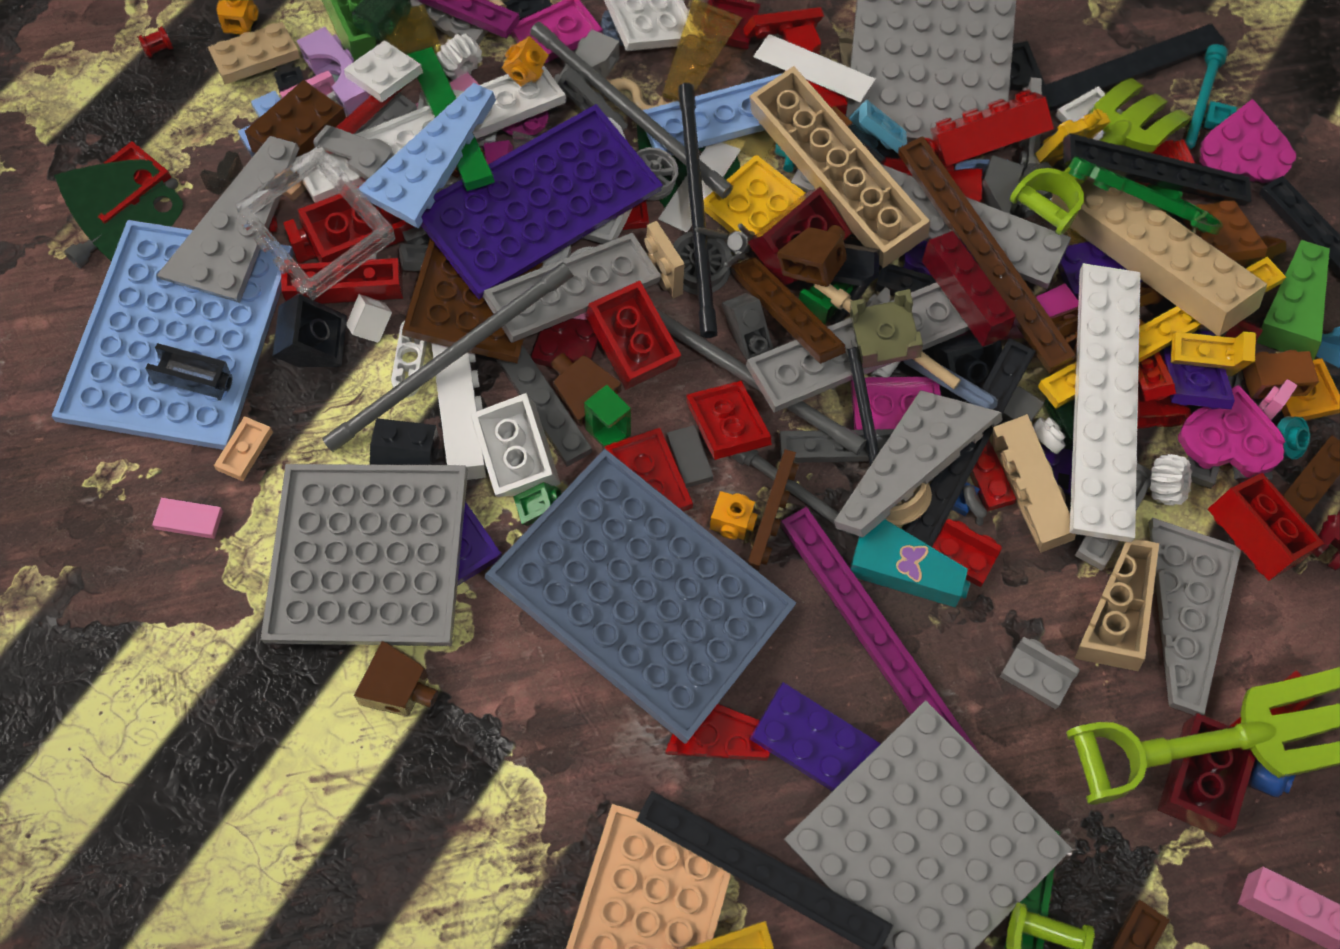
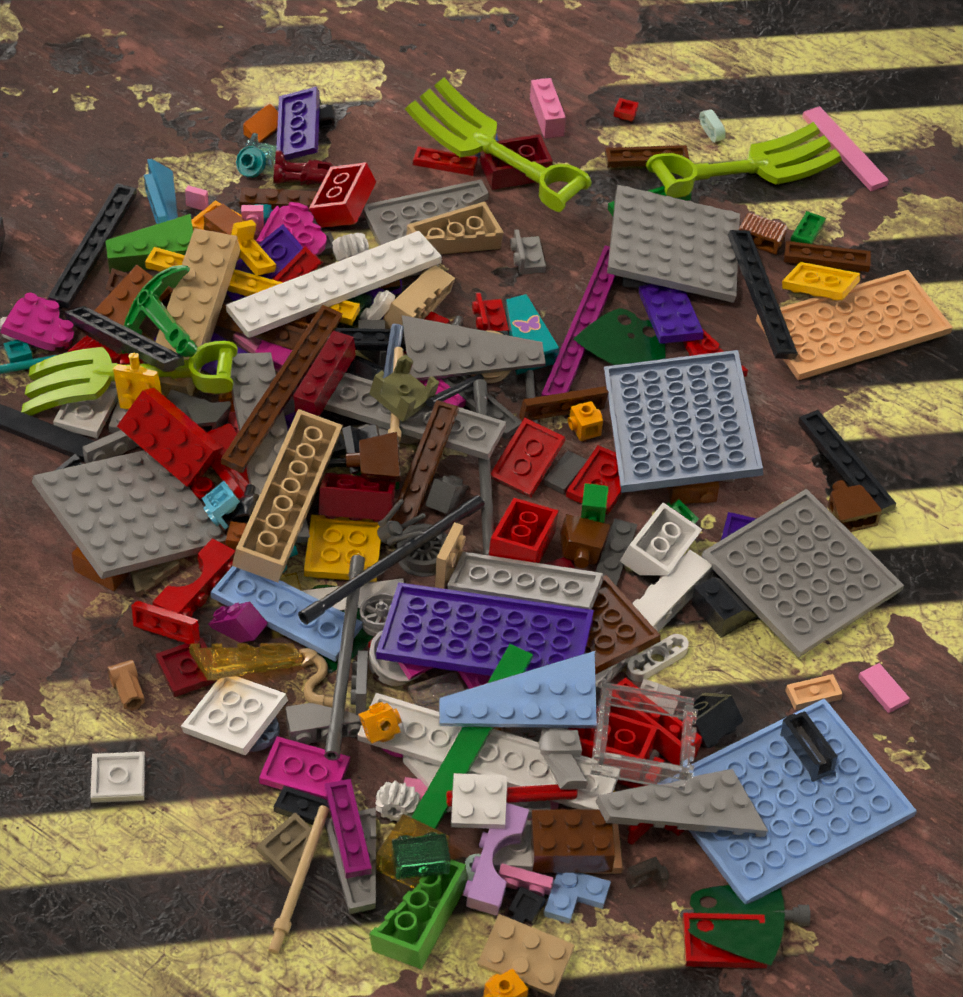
camera: 130 degrees left, 15 degrees down
dark grey piece [322,262,574,452] -> none
white sticker [753,34,875,102] -> none
none -> magenta slope [208,601,268,643]
none -> dark green piece [573,308,665,365]
none -> black plate [798,410,896,515]

